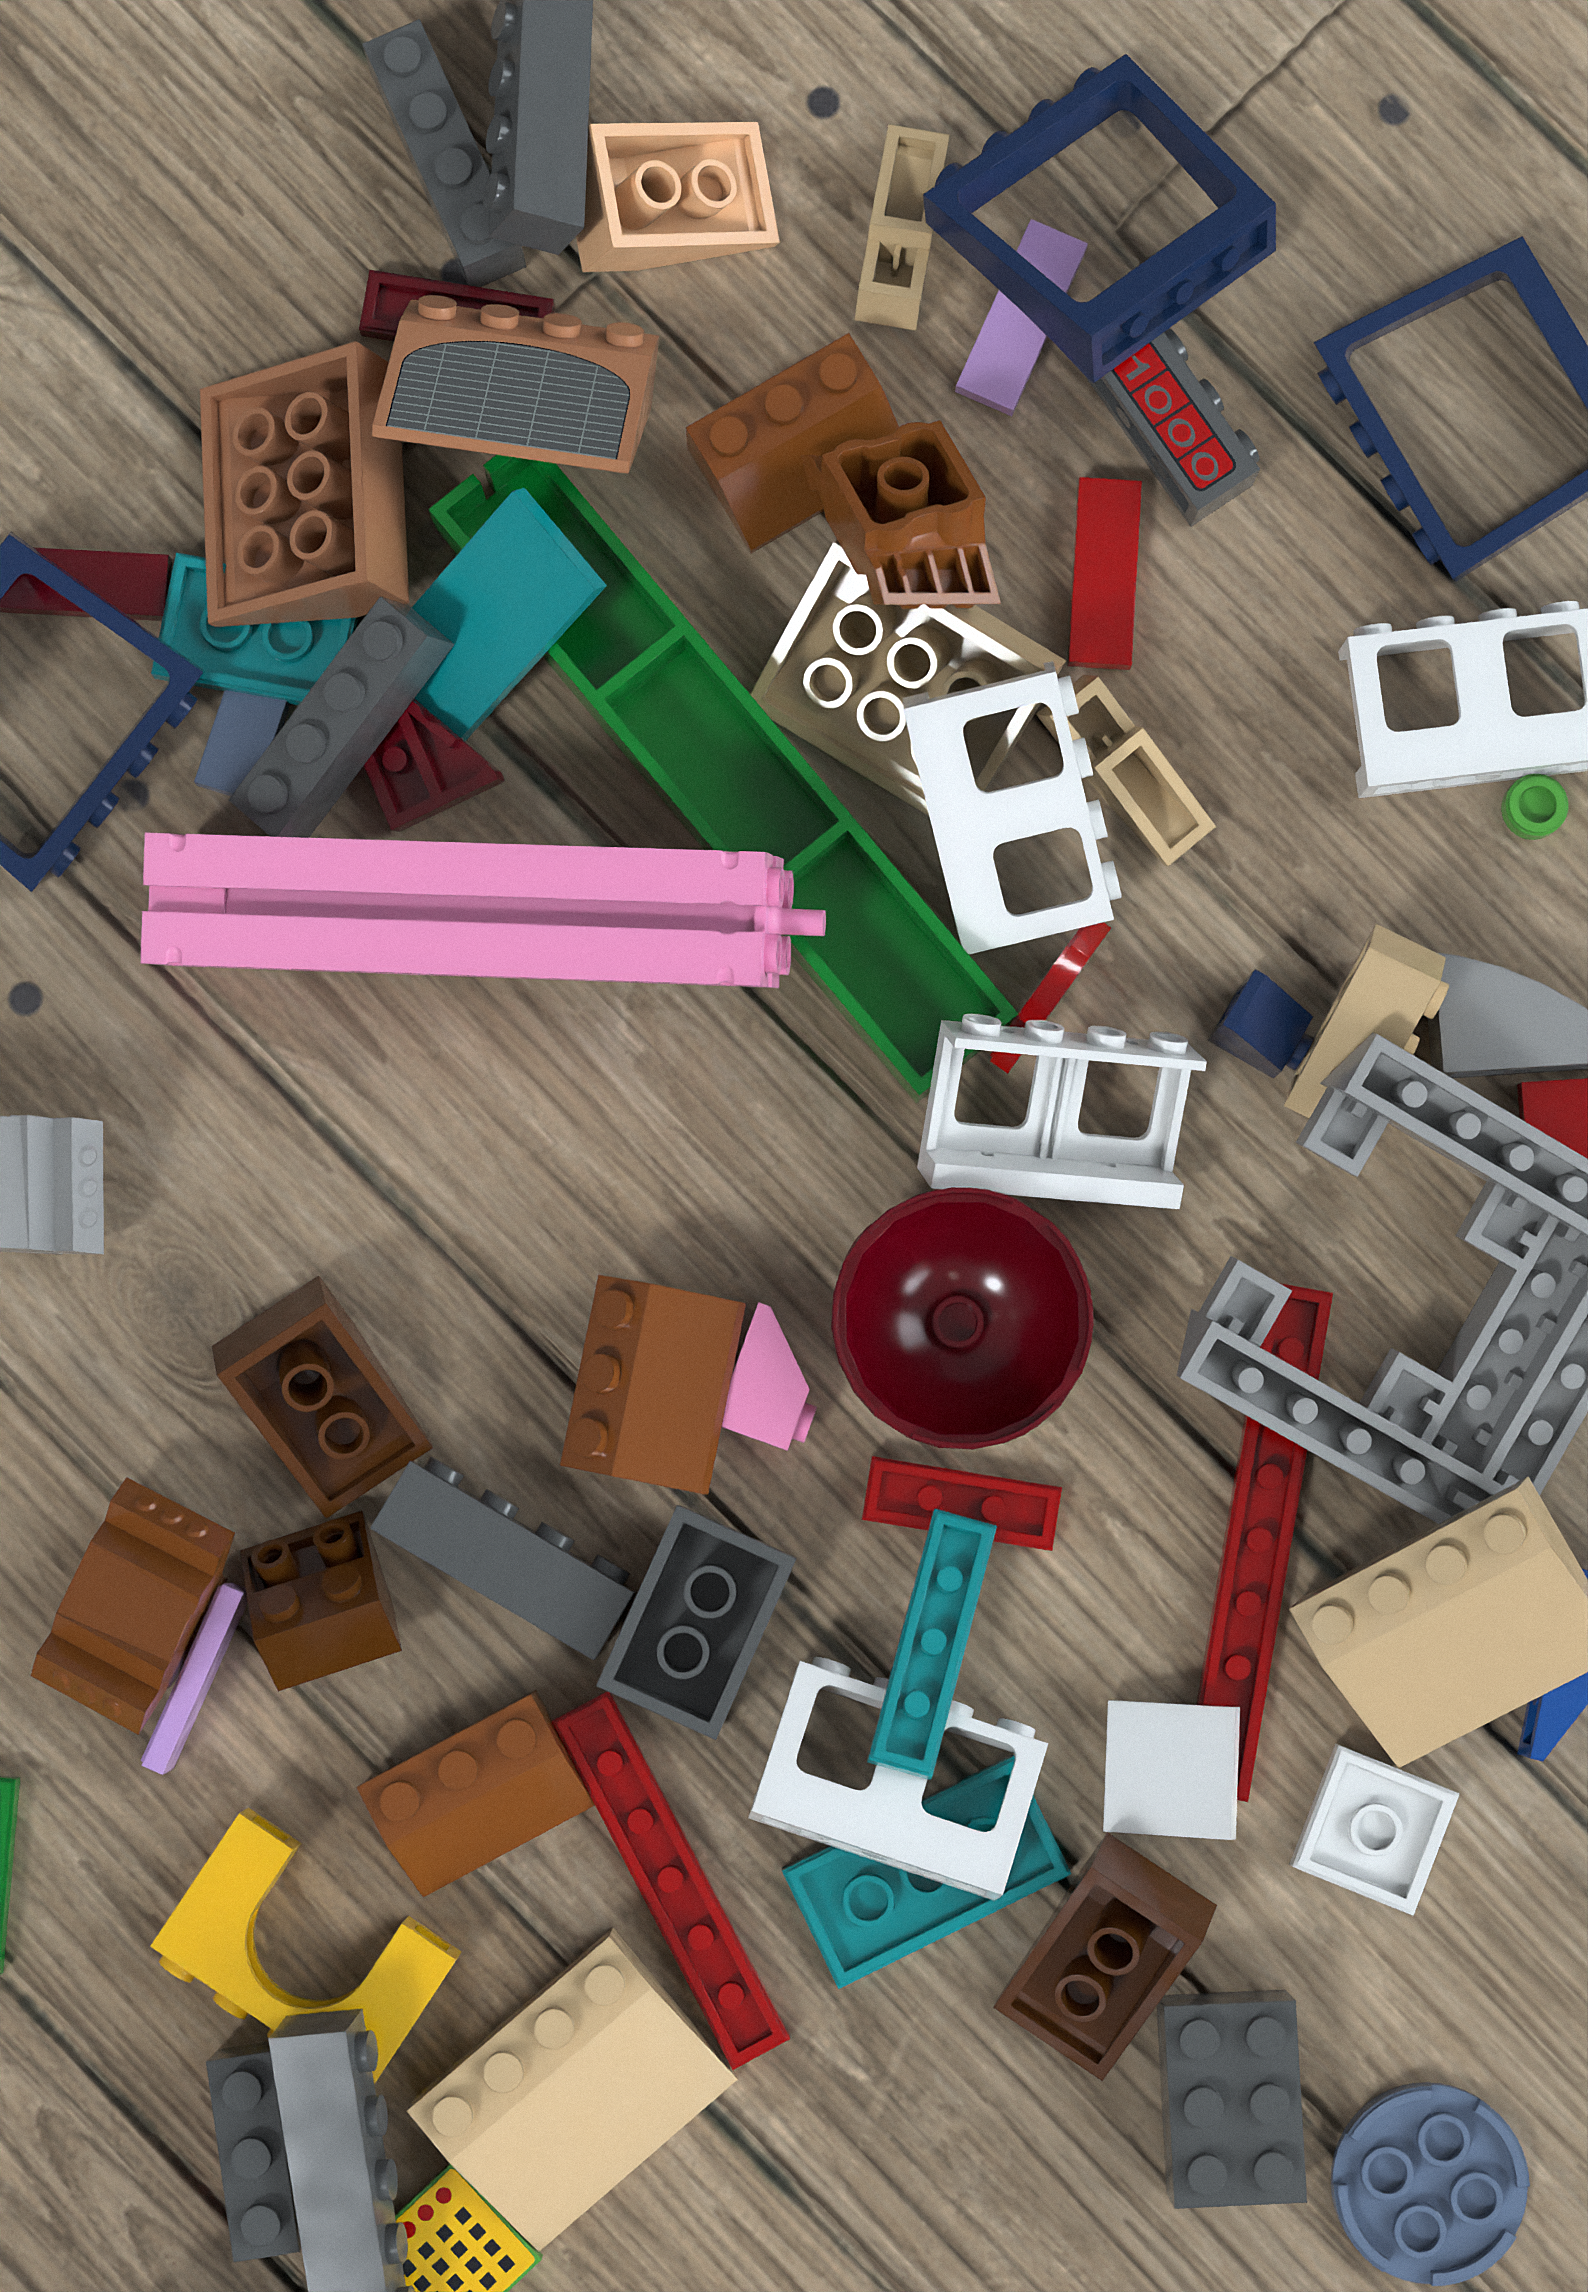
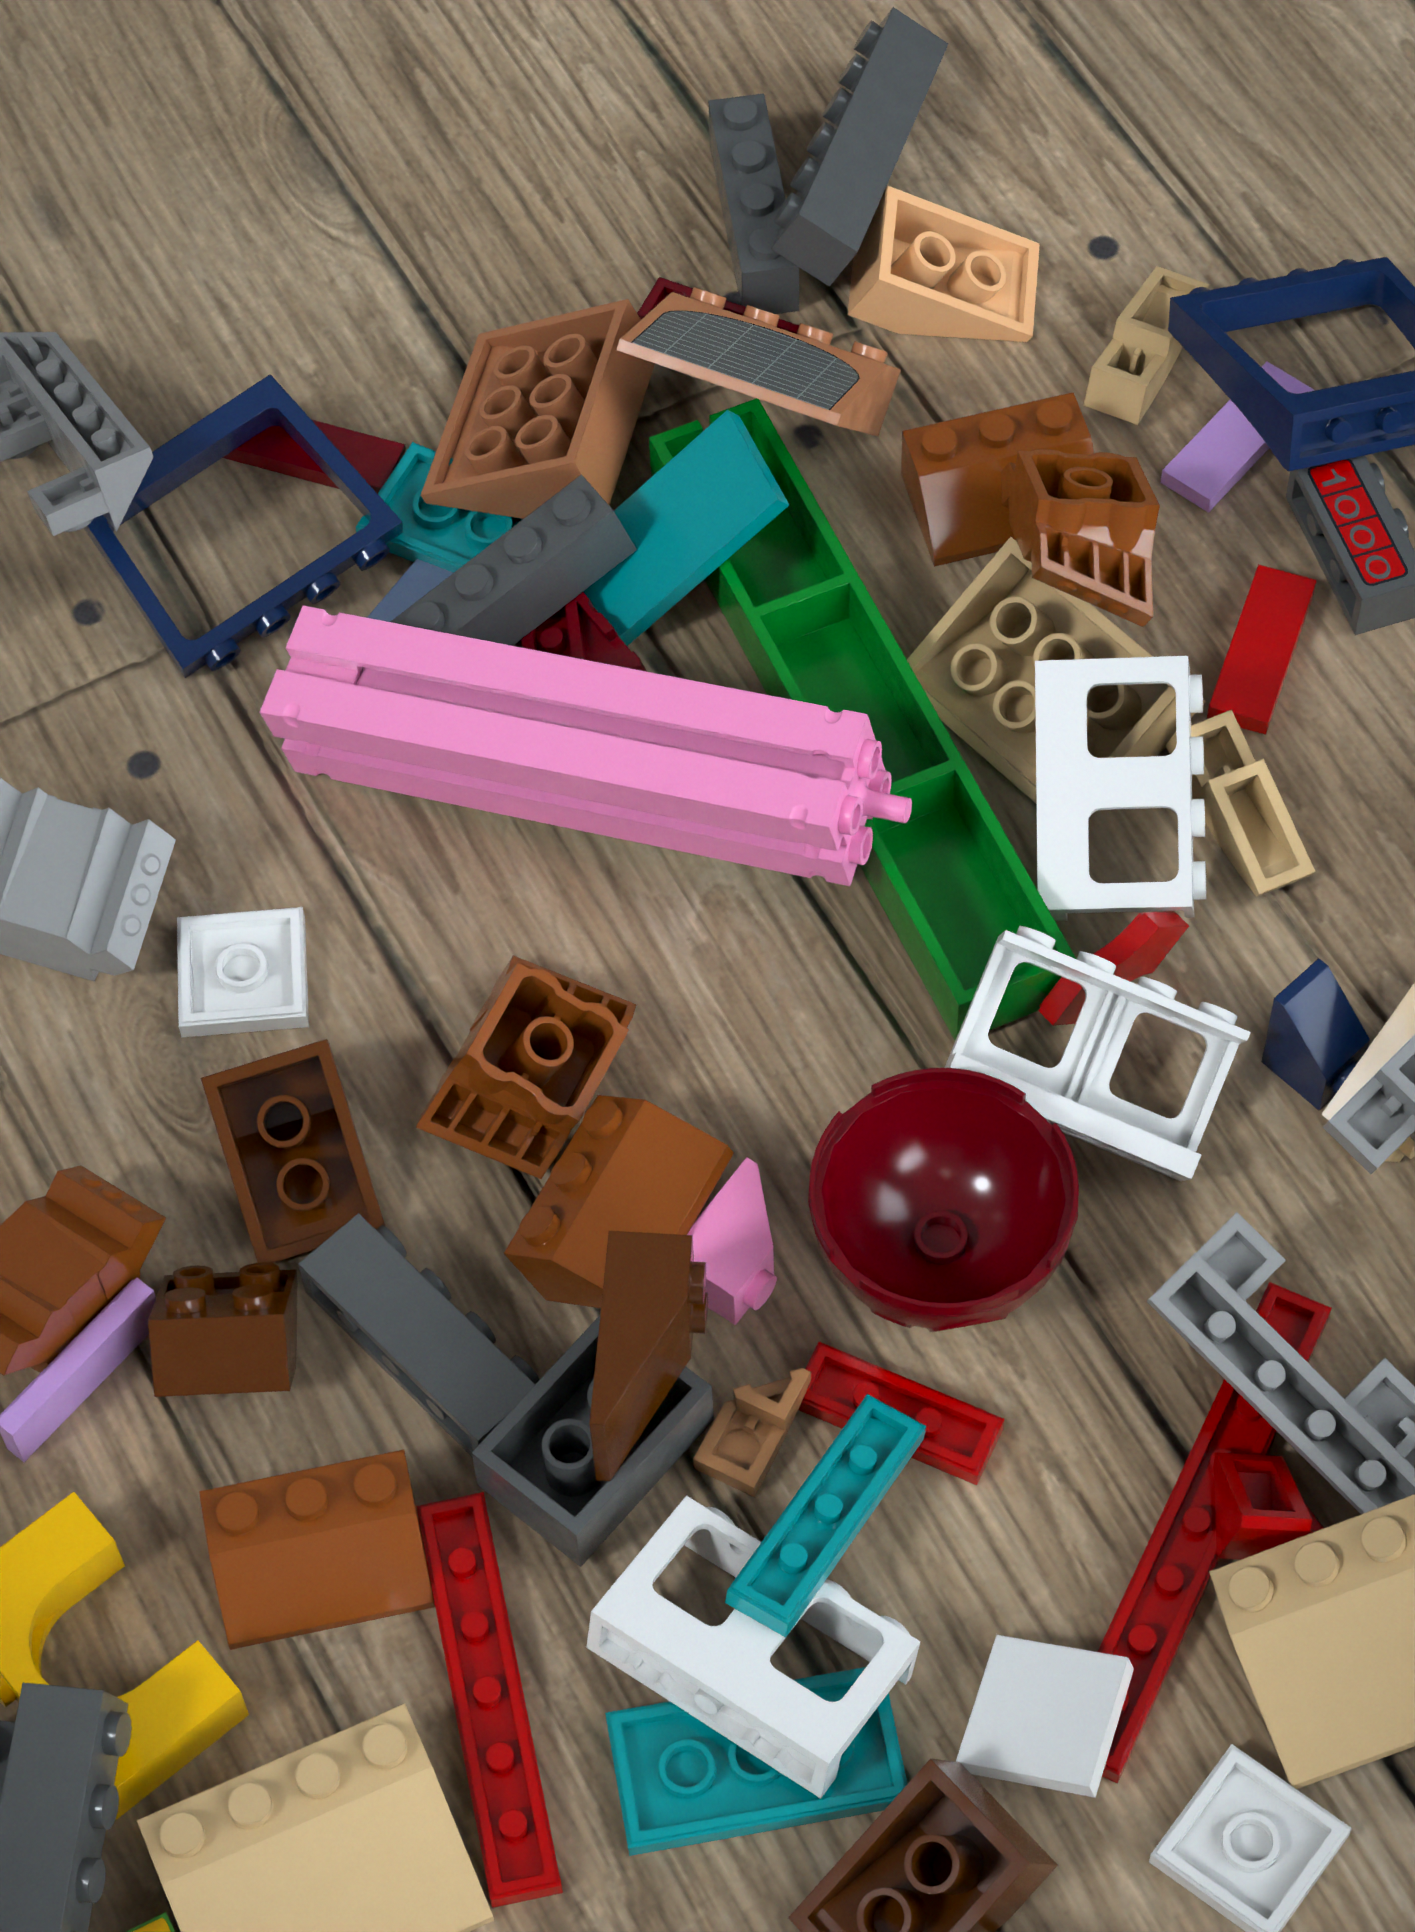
camera: 20 degrees right, 25 degrees down
none -> white tile [177,907,309,1037]
none -> dark orange slope [416,955,637,1179]
none -> reddish brown slope [589,1231,708,1481]
none -> medium nougat slope [693,1368,811,1498]
none -> red slope [1214,1452,1324,1560]

